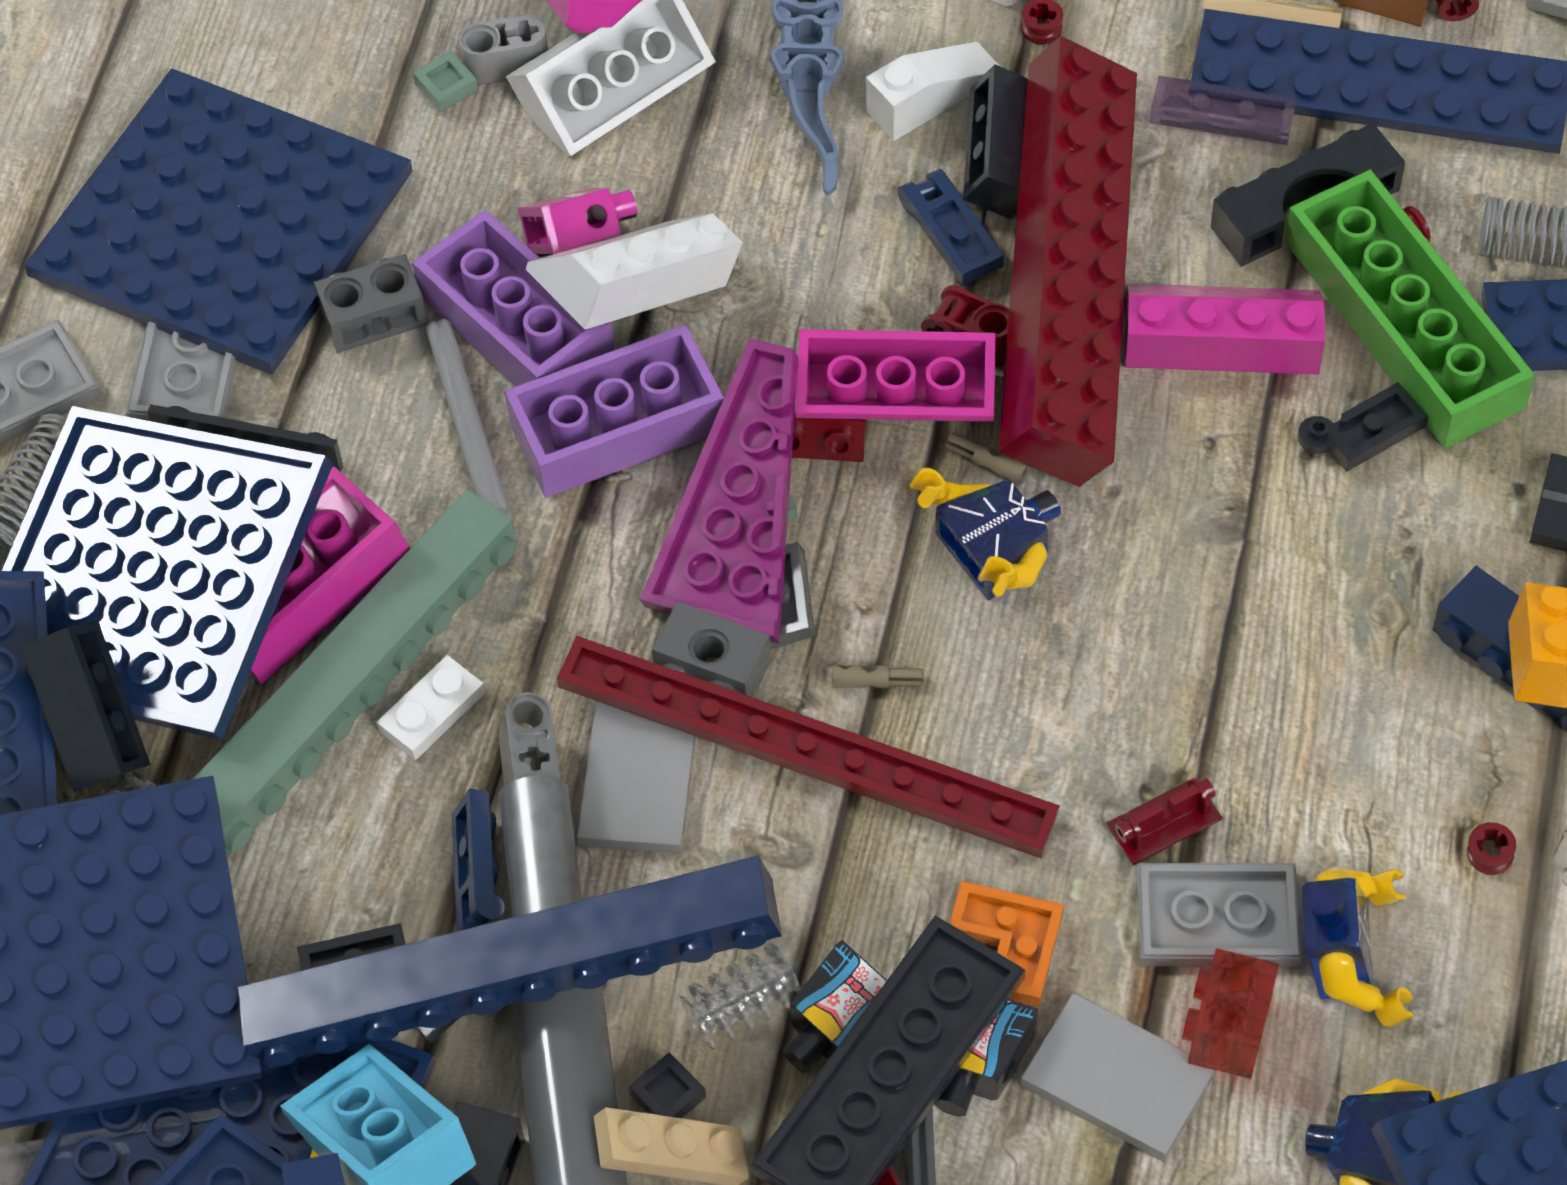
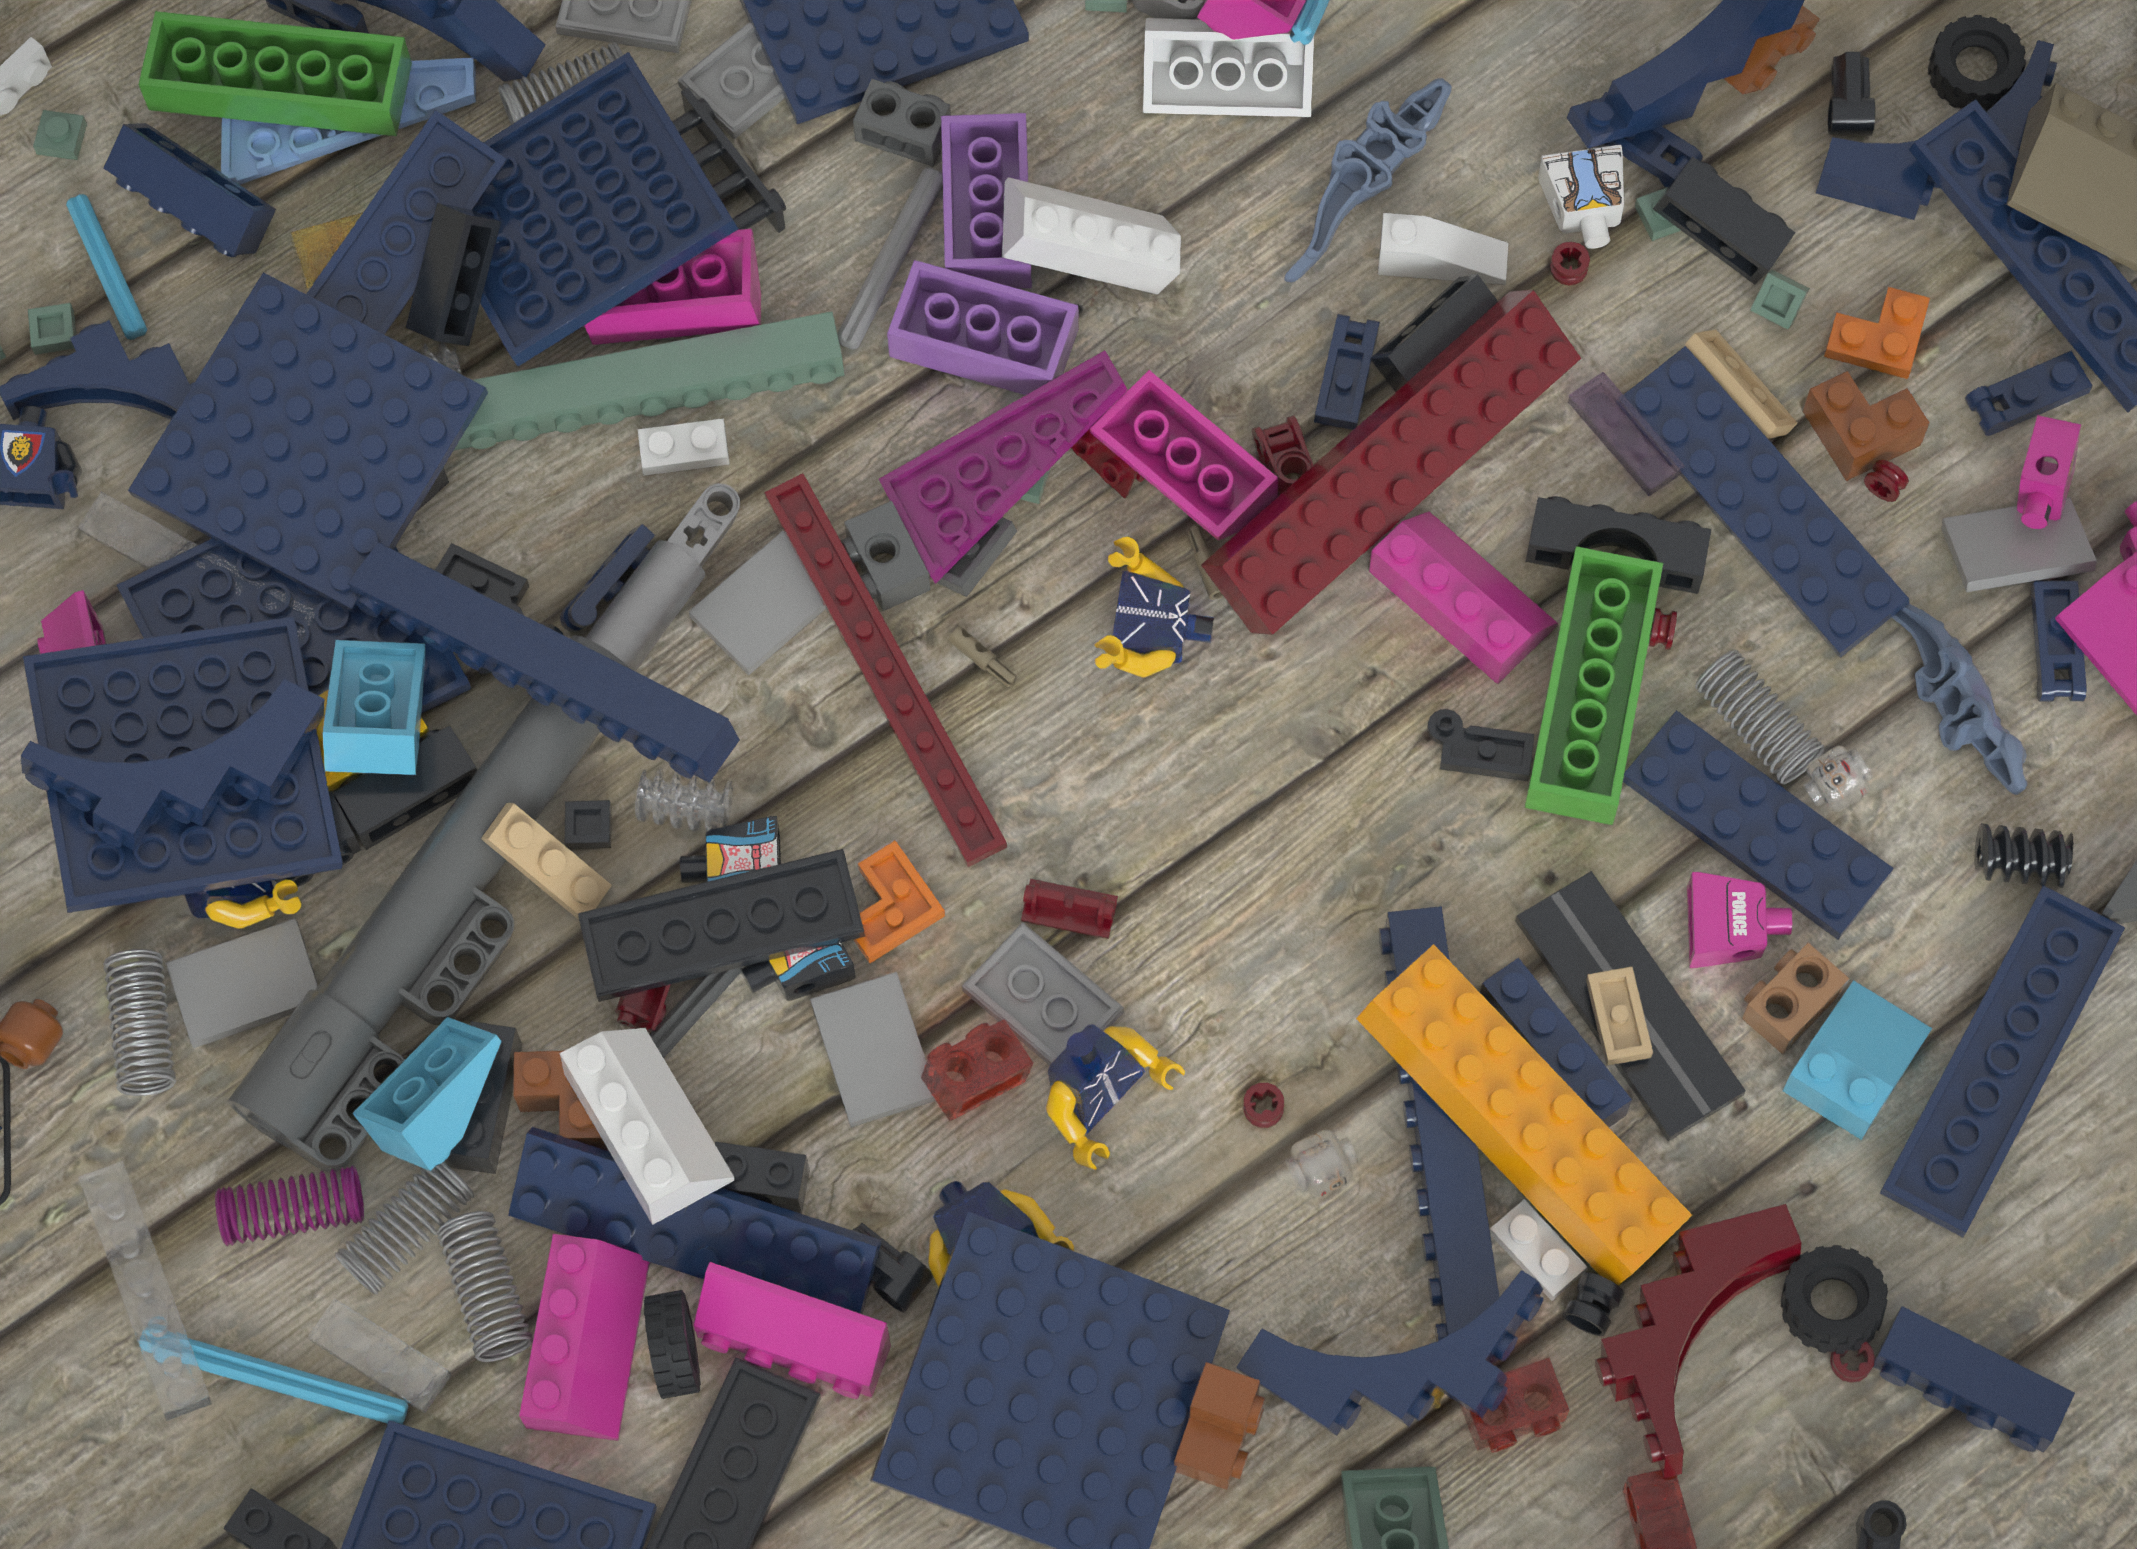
camera: 40 degrees right, 10 degrees up
dark pink torso [517,188,637,254] -> none

